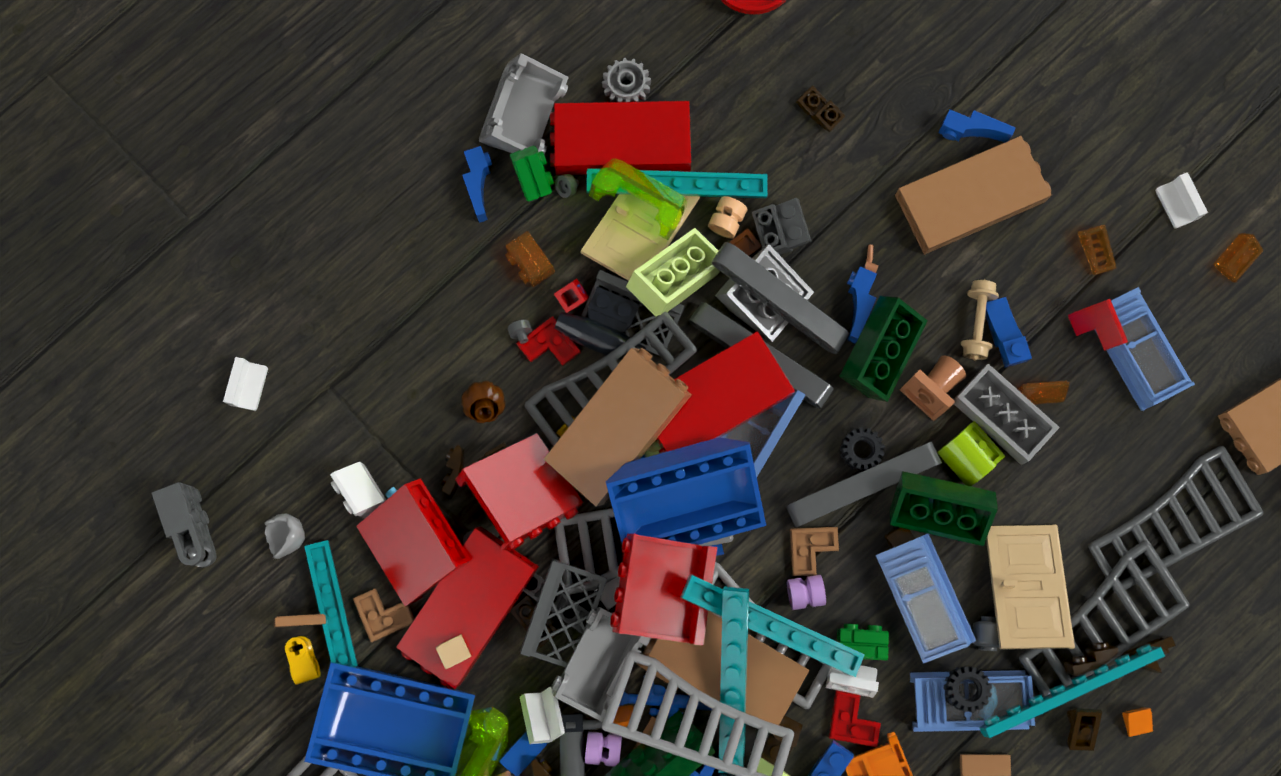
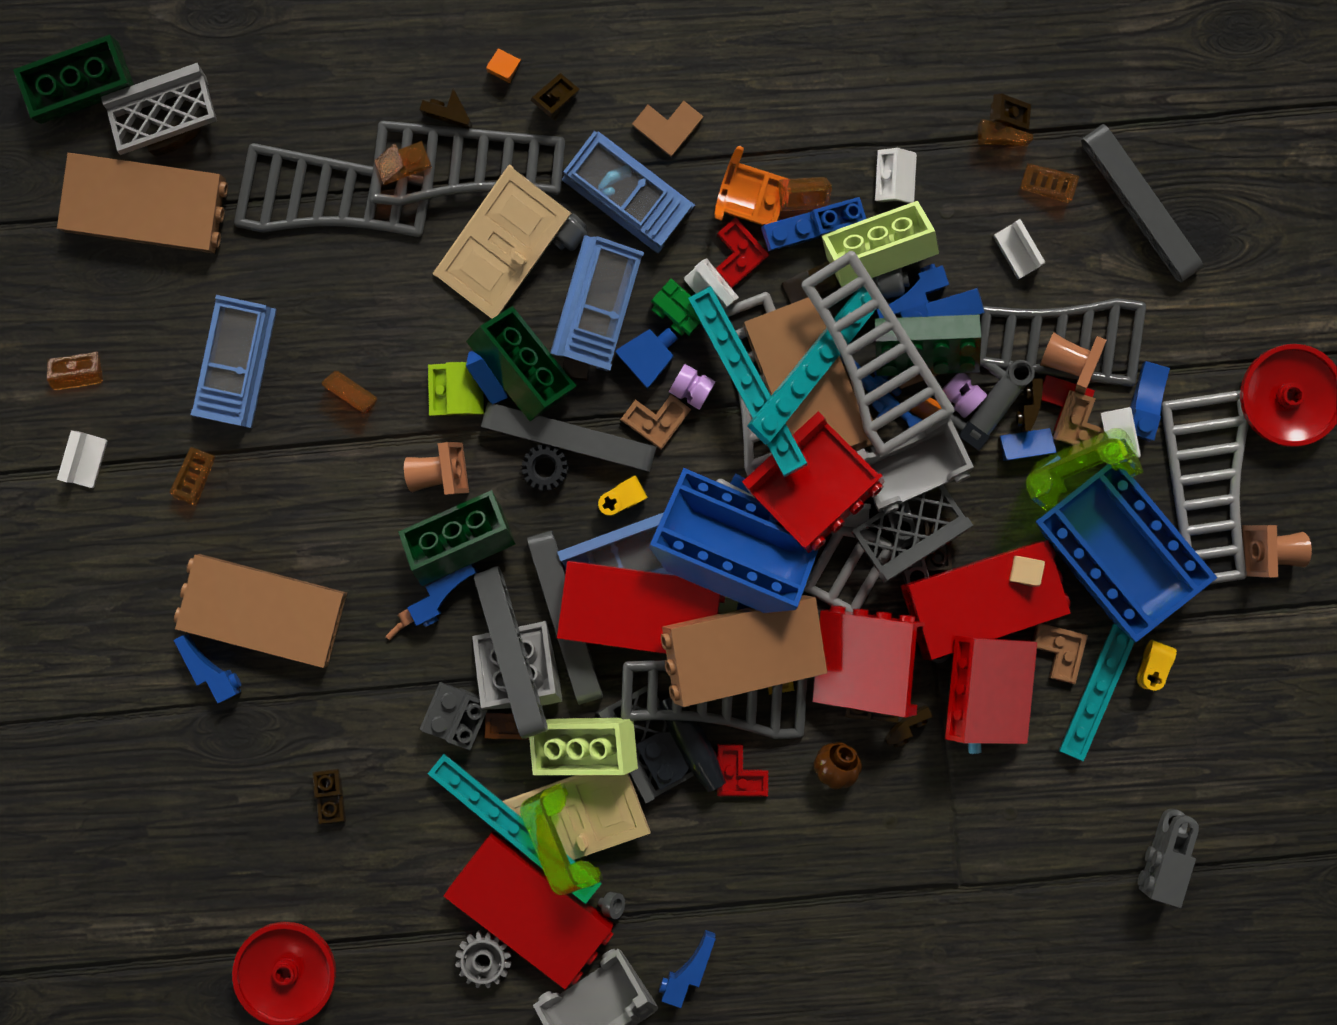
camera: 145 degrees left, 10 degrees up
white panel [223,357,268,411] -> none
light grey hair [265,513,305,559] -> none
medium nougat tile [274,614,326,628] -> none
white slope [330,462,386,518] -> none
clear orange brick [505,231,555,287] -> none
dark grey tile [507,320,532,344] -> none
green brick [510,145,554,202] -> none
white panel [520,687,565,744] -> none
red brick [554,278,589,313] -> none
light nougat wheel [708,196,747,239] -> none
black tyre [944,666,992,712] -> none
light grey brick [953,364,1060,465] -> none
tan piece [961,279,999,361] -> none
teal plate [979,644,1165,738] -> none
blue slope [985,297,1032,368] -> none
dark brown slope [1064,642,1119,676] -> none
red tile [1068,299,1128,351] -> none
none -> clear orange slope [374,141,432,185]
none -> blue slope [466,351,508,404]
none -> yellow piece [598,475,648,516]
none -> blue torso [615,328,678,389]

